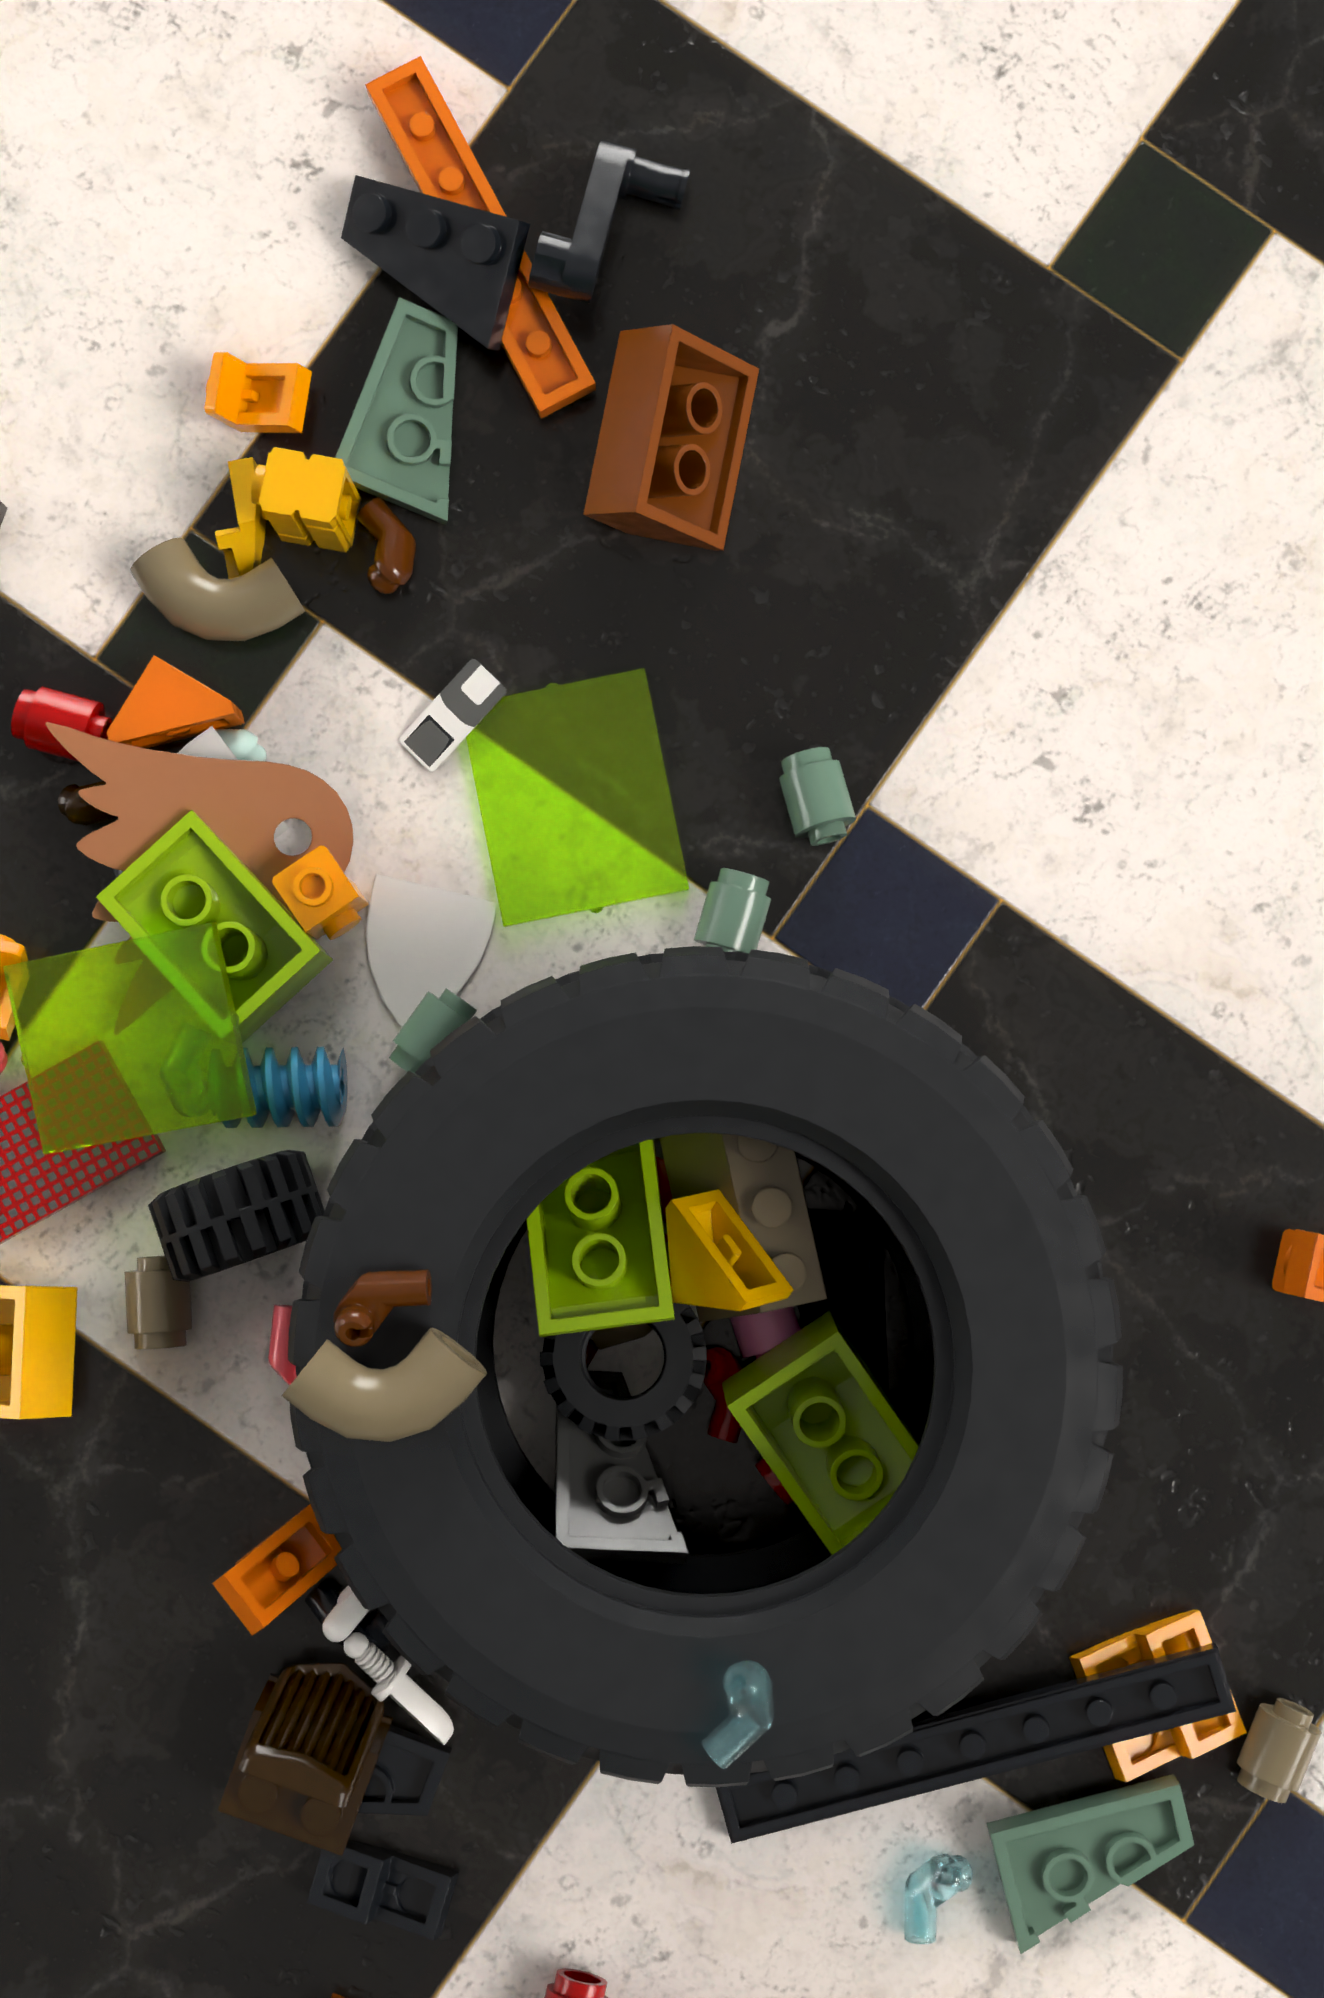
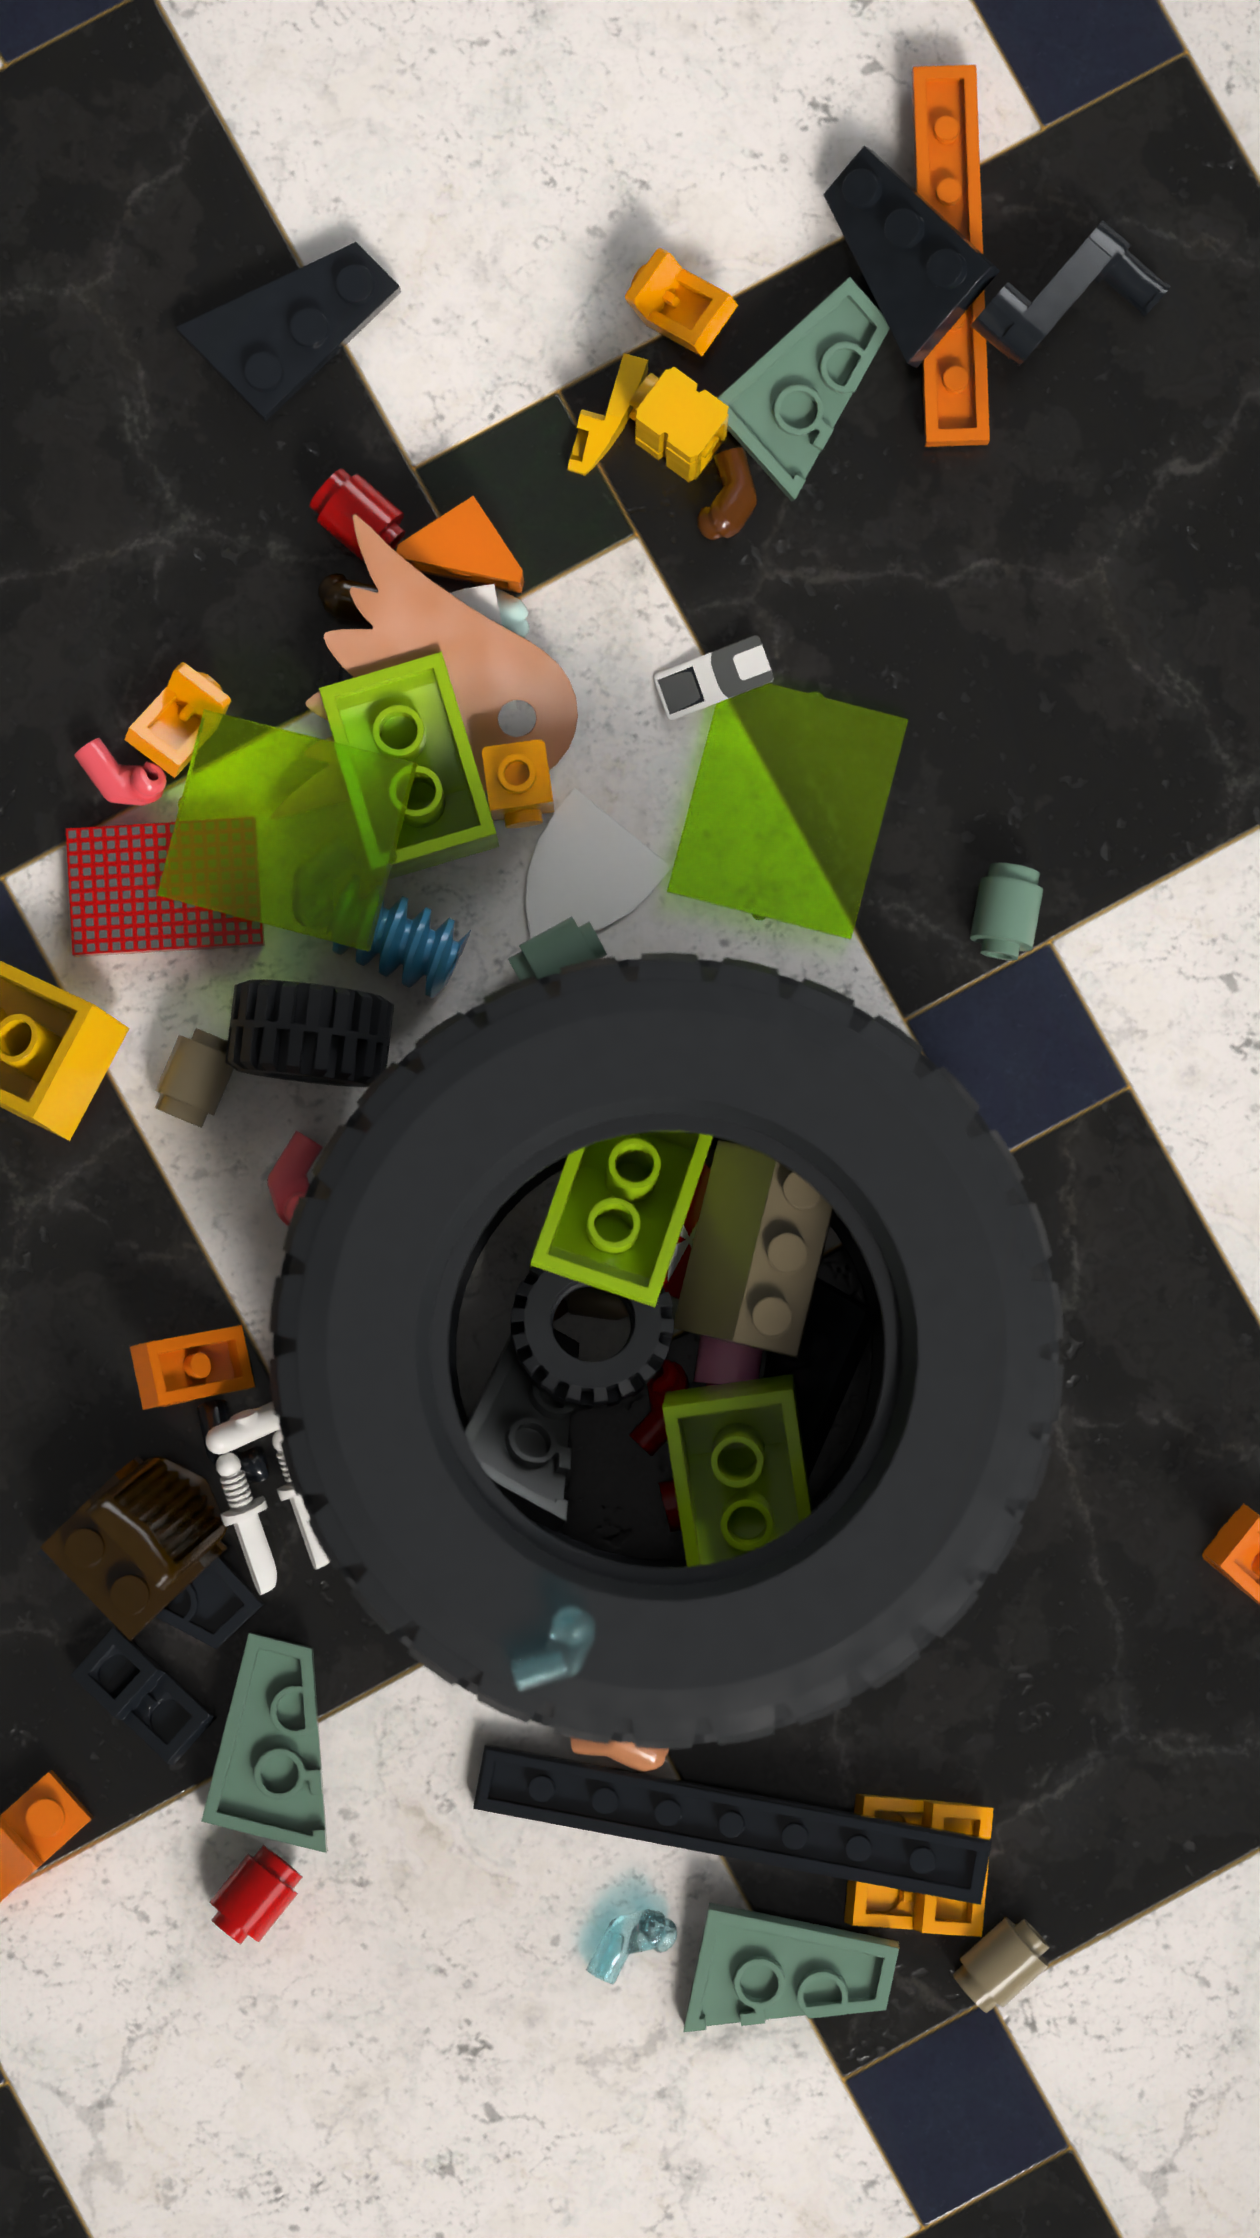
camera: 20 degrees right, 0 degrees up
dark tan cylinder [130,538,305,641] -> none
dark tan cylinder [282,1328,487,1442] -> none
reddish brown arm [333,1269,432,1347] -> none
dark orange slope [583,324,759,551] -> none
yellow slope [665,1189,794,1311] -> none
sand green brick [694,868,771,954] -> none
none -> sand green wing [201,1632,328,1853]

